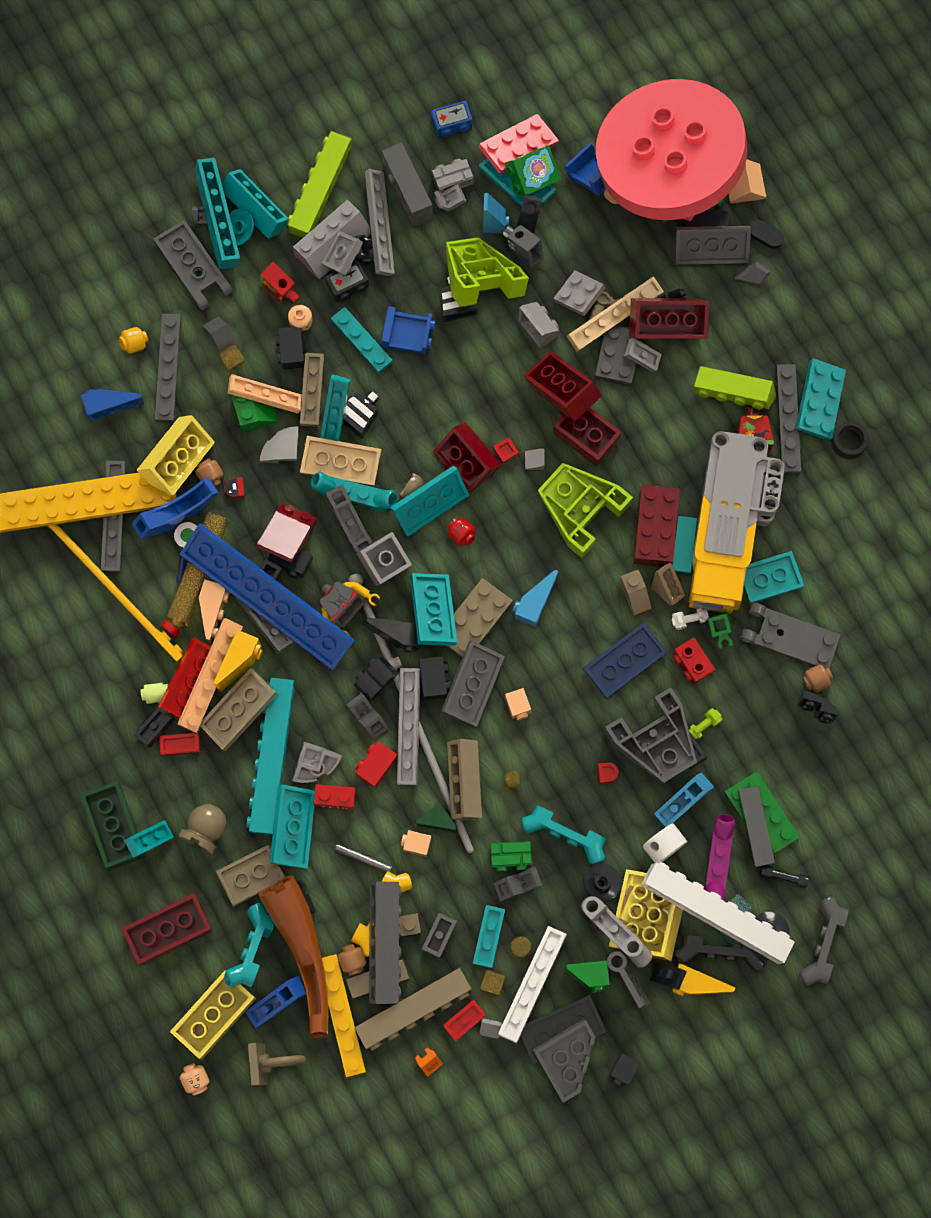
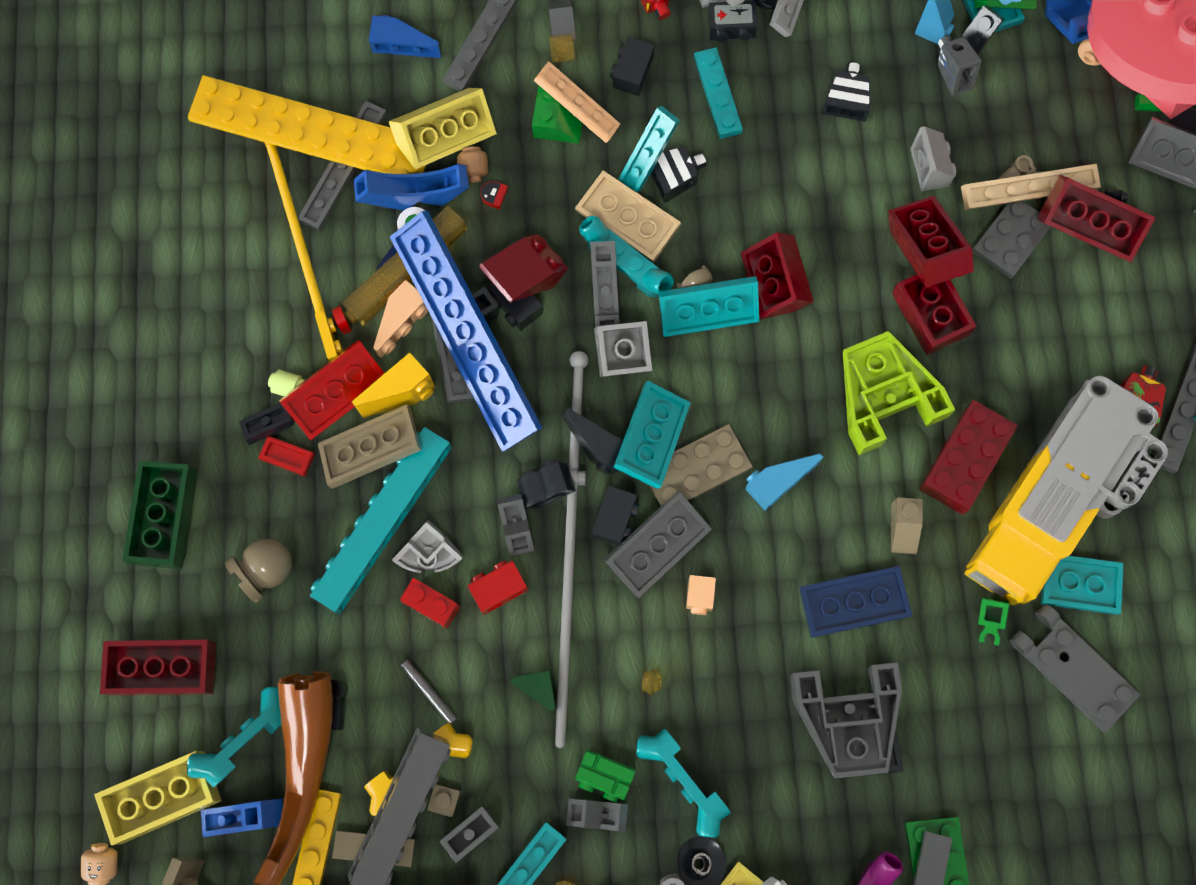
camera: 30 degrees right, 0 degrees up
teal plate [124,820,174,858] -> none
light nougat plate [177,618,243,733] -> none
dark tan tile [216,845,285,907] -> none
light grey brick [260,426,299,463] -> none
teal plate [270,785,315,869] -> none
light nougat head [288,305,313,332] -> none
dark tan plate [300,353,324,427] -> none
dark grey torso [320,582,380,636] -> none
medium nougat head [338,944,367,975] -> none
blue panel [382,306,435,355] -> none
light grey tile [397,668,420,785] -> none
light nougat brick [401,830,431,857] -> none
lime wedge [446,237,529,307] -> none
dark tan brick [447,739,482,821] -> none
red head [448,518,476,546] -> none
red plate [493,437,519,464] -> none
light grey slope [525,449,545,470] -> none
light grey plate [553,270,605,316] -> none
red tile [598,763,619,784] -> none
light grey plate [624,338,662,372] -> none
white piece [643,823,687,863] -> none
dark tan slope [651,563,685,605] -> none
dark azure slope [654,773,714,827] -> none
white bar [671,608,709,630] -> none
teal tile [672,516,697,574] -> none
red brick [673,637,715,685] -> none
lime bar [689,708,723,739] -> none
lime wedge [694,366,776,409] -> none
black slope [797,691,840,724] -> none
medium nougat head [803,664,833,693] -> none

